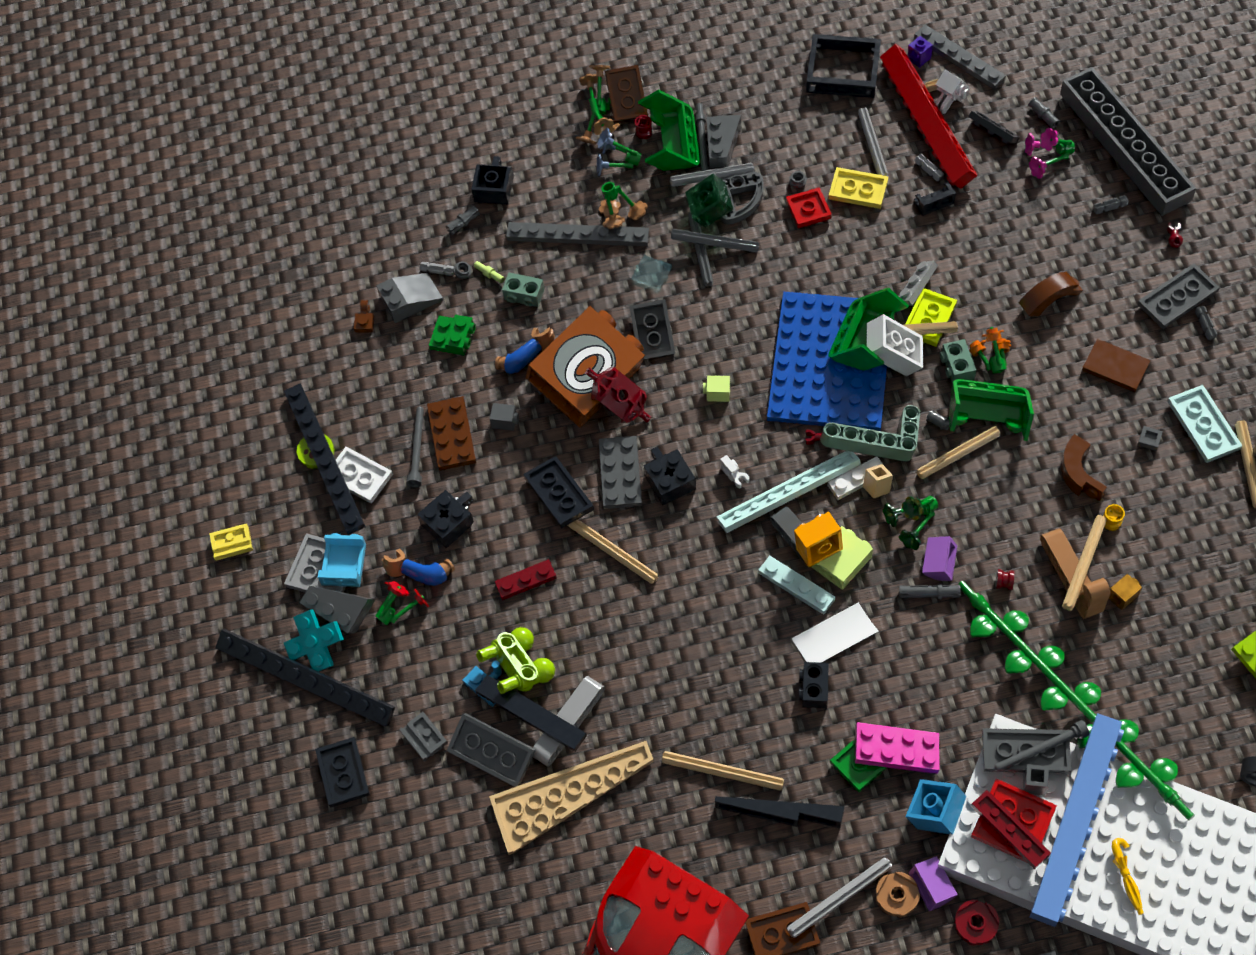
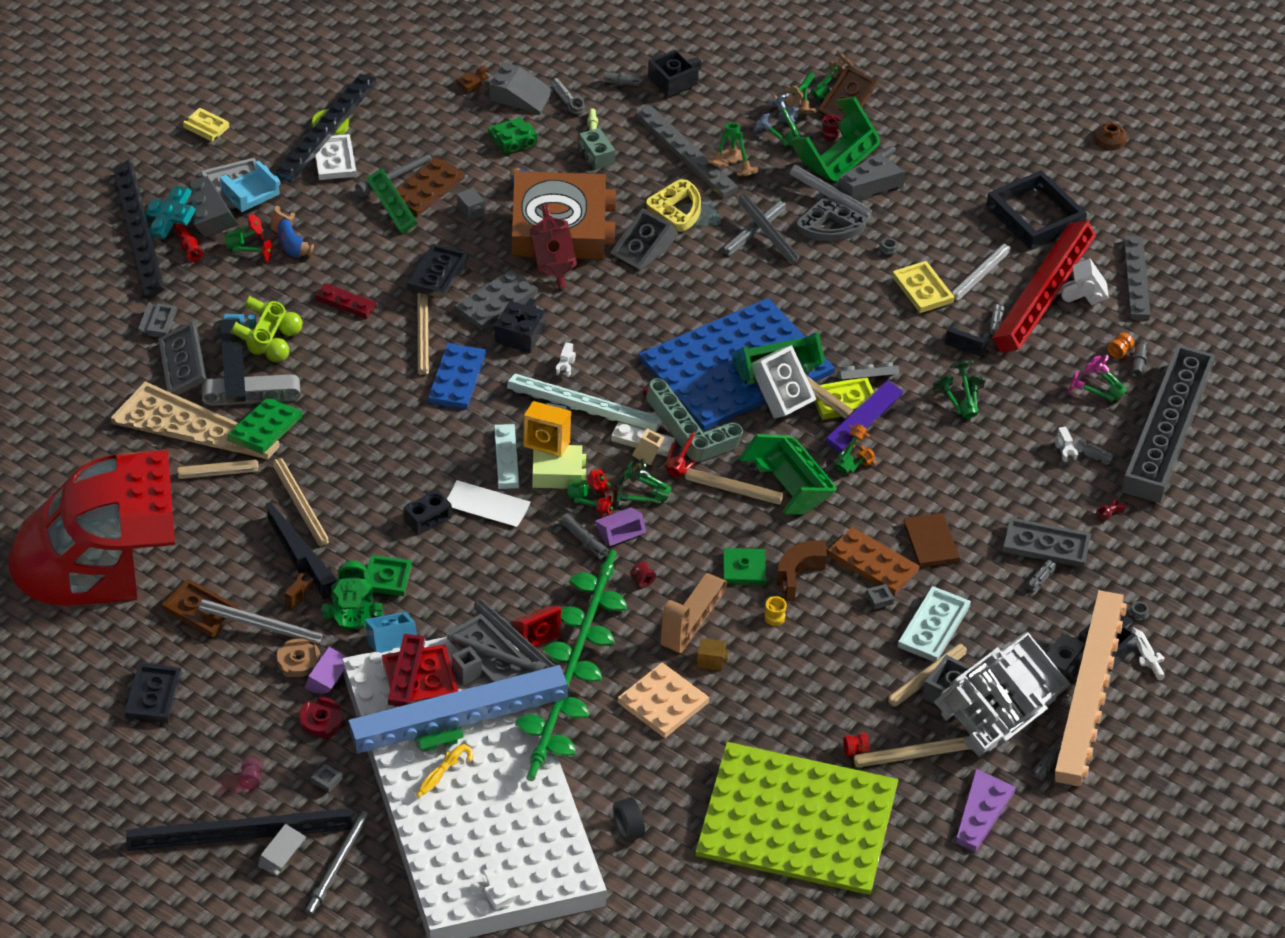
camera: 40 degrees right, 15 degrees down
black plate [315,737,370,808] -> none
black hinge [417,490,474,548] -> none
clear green brick [685,174,734,228] -> none
yellowish green brick [703,376,730,402] -> none
red plate [786,187,832,228] -> none
plate [855,722,940,774] -> none
dark purple brick [907,36,933,68] -> none
sand green brick [940,339,976,384] -> none
black plate [968,111,1020,145] -> none
reddish brown arch [1018,272,1083,316] -> none
tan axle [1062,515,1107,611] -> none
none -> red pin [173,223,203,262]
none -> tan axle [177,460,259,479]
none -> green plate [227,398,302,455]
none -> reddish brown plate [284,573,313,610]
none -> green helmet [322,560,383,629]
none -> green plate [366,168,418,234]
none -> green plate [415,728,464,752]
none -> blue plate [428,343,486,409]
none -> dark grey axle [474,599,555,668]
none -> red slope [511,606,561,647]
none -> plant [568,468,614,518]
none -> light nougat plate [618,663,709,738]
none -> light yellow beam [646,179,701,232]
none -> red plant [664,433,696,477]
none -> green plate [723,548,766,585]
none -> dark purple tile [825,381,904,454]
none -> dark orange plate [828,527,919,595]
none -> plant [932,360,986,419]
none -> white plate [1055,427,1078,462]
none -> orange wheel [1107,332,1134,359]

